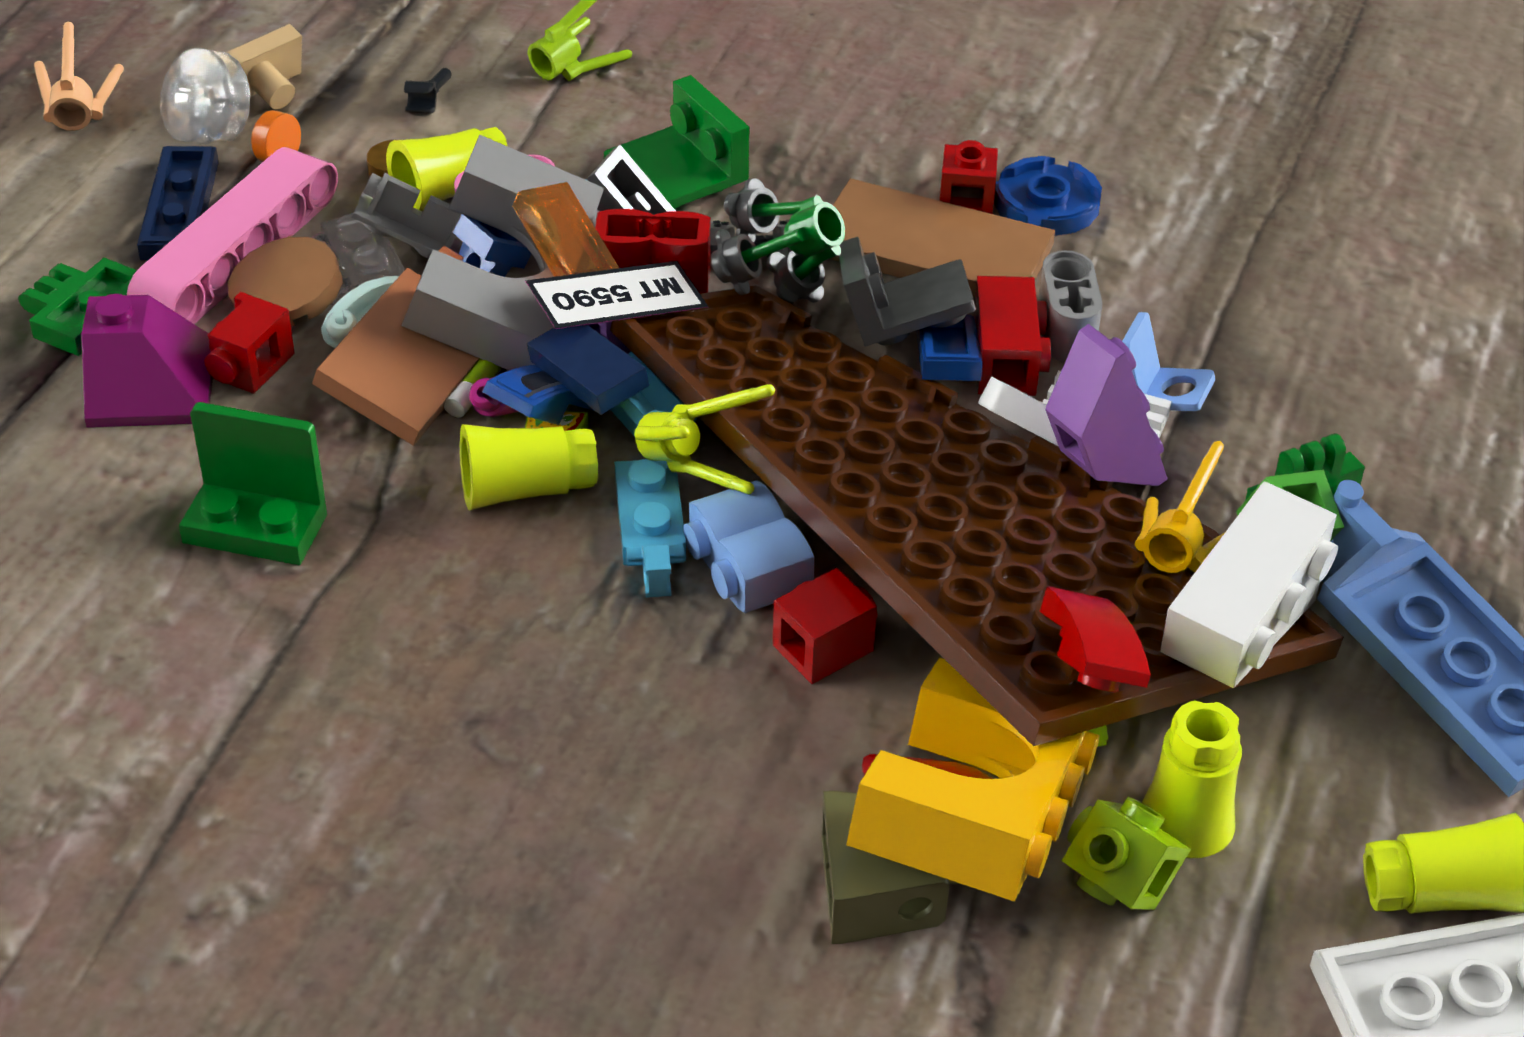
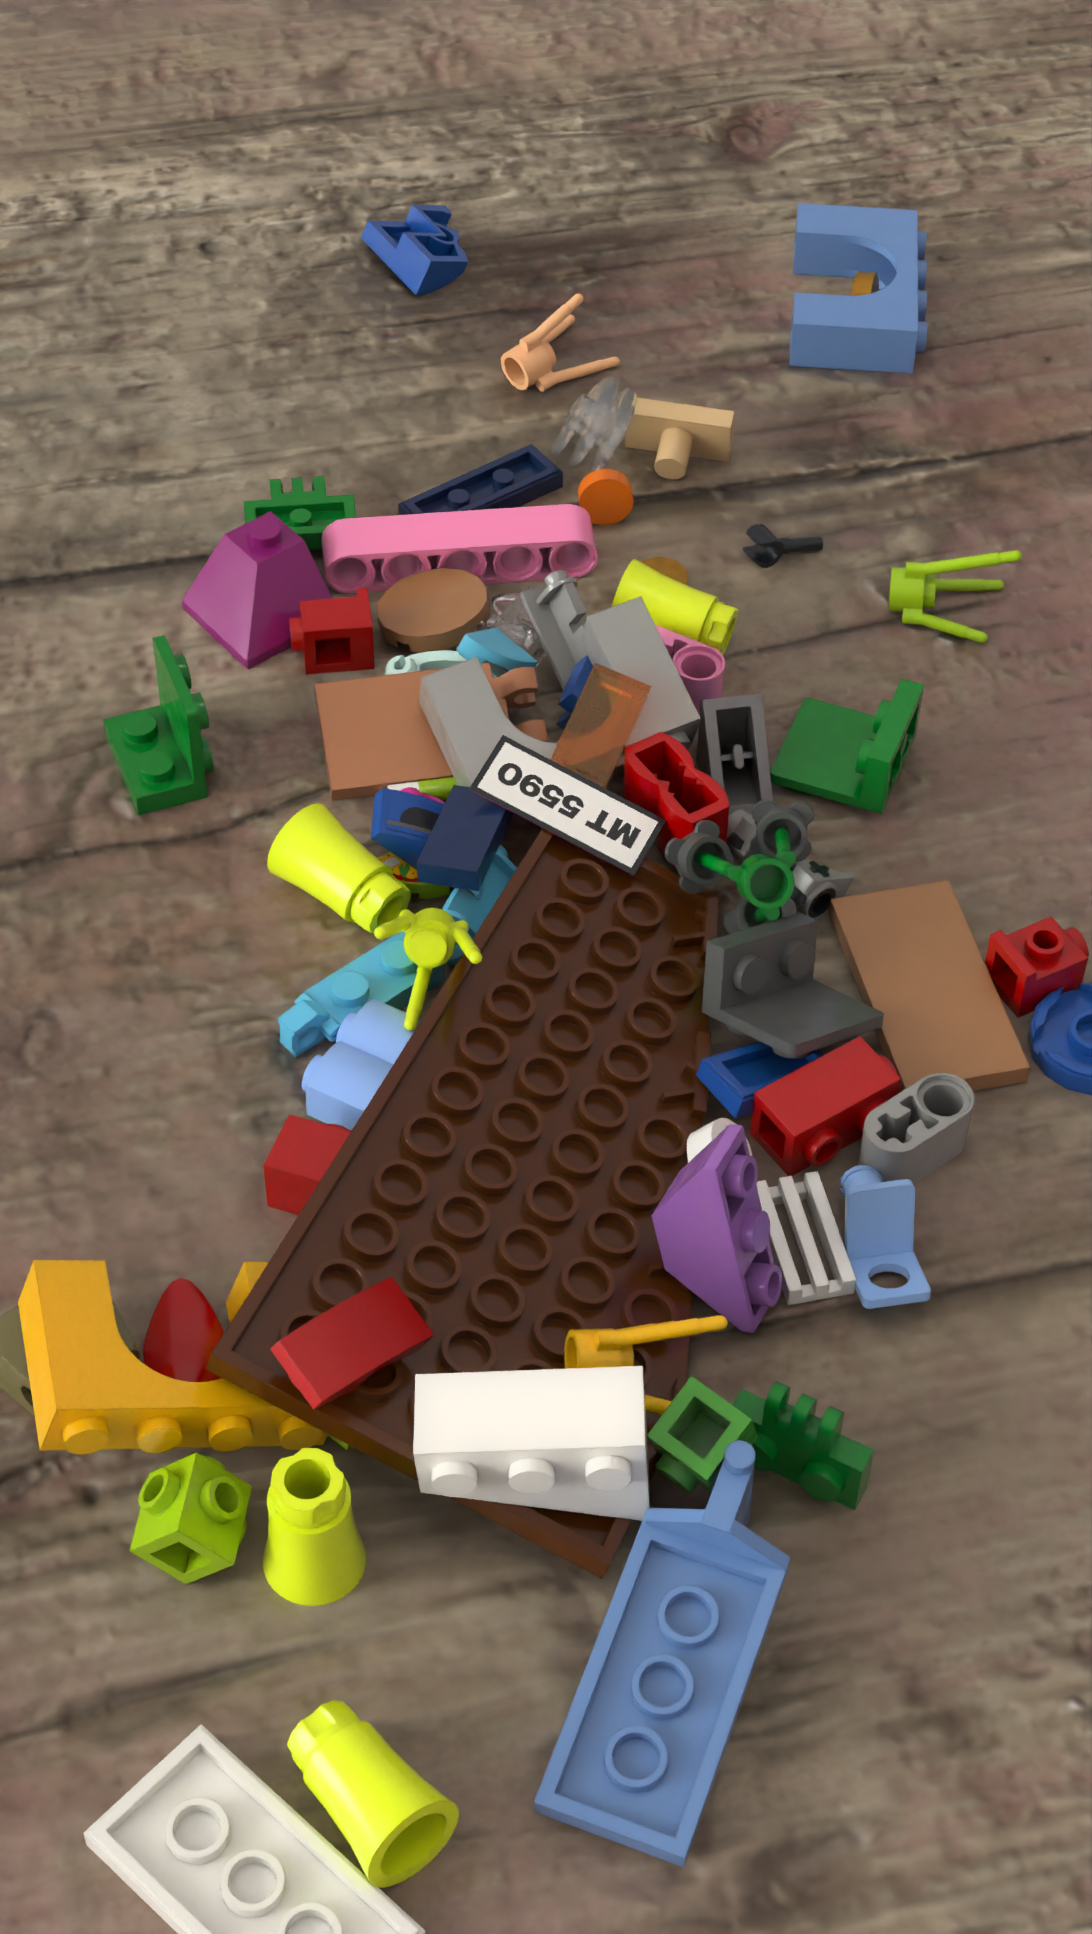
camera: 55 degrees right, 5 degrees up
none -> medium azure tile [456,627,538,671]

